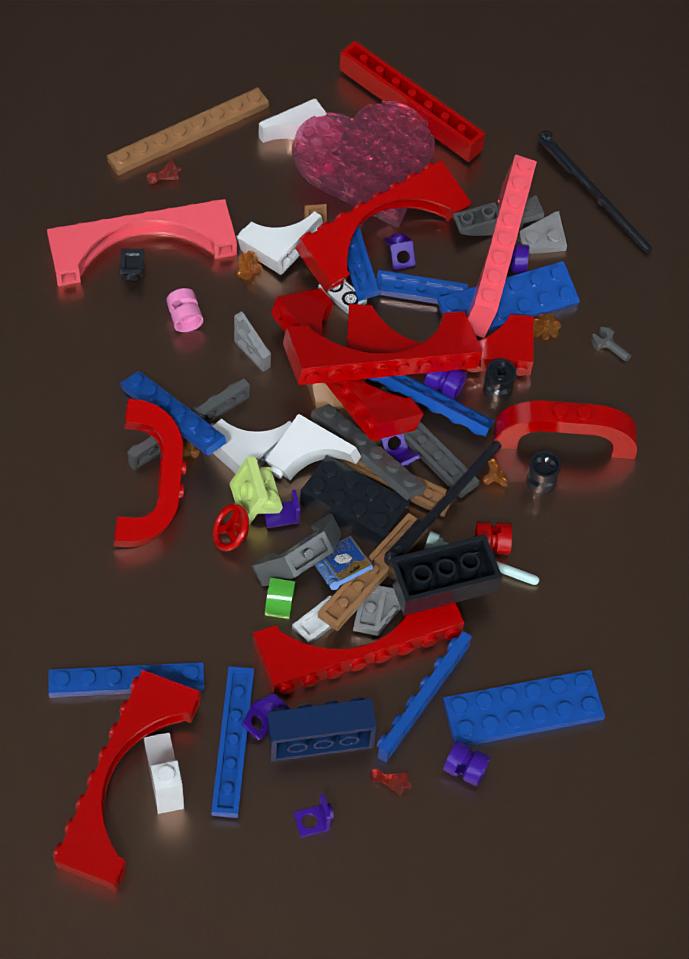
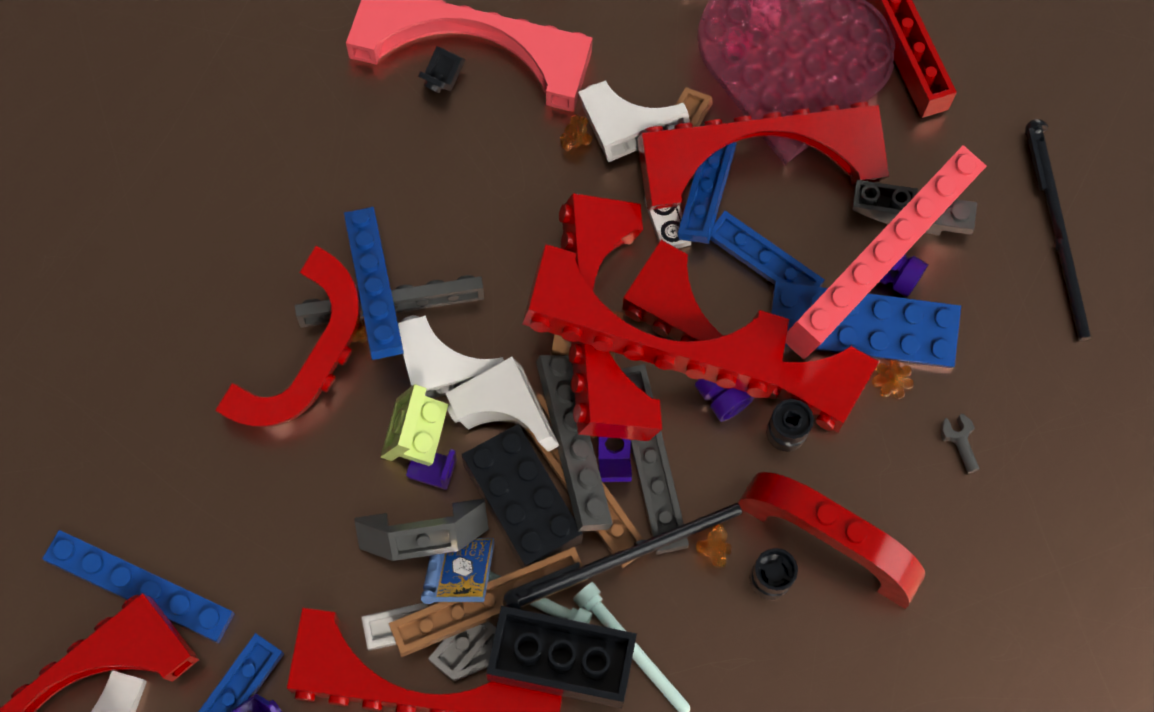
camera: 30 degrees right, 10 degrees up
bright pink wheel [166,288,203,332] -> none
red piece [212,503,249,551] -> none
light grey wing [234,311,271,372] -> none
bright green brick [265,578,295,619] -> none
blue plate [369,375,495,436] -> none
dark purple bracket [384,233,415,270] -> none
red wheel [475,521,512,555] -> none
light grey wing [518,211,567,254] -> none

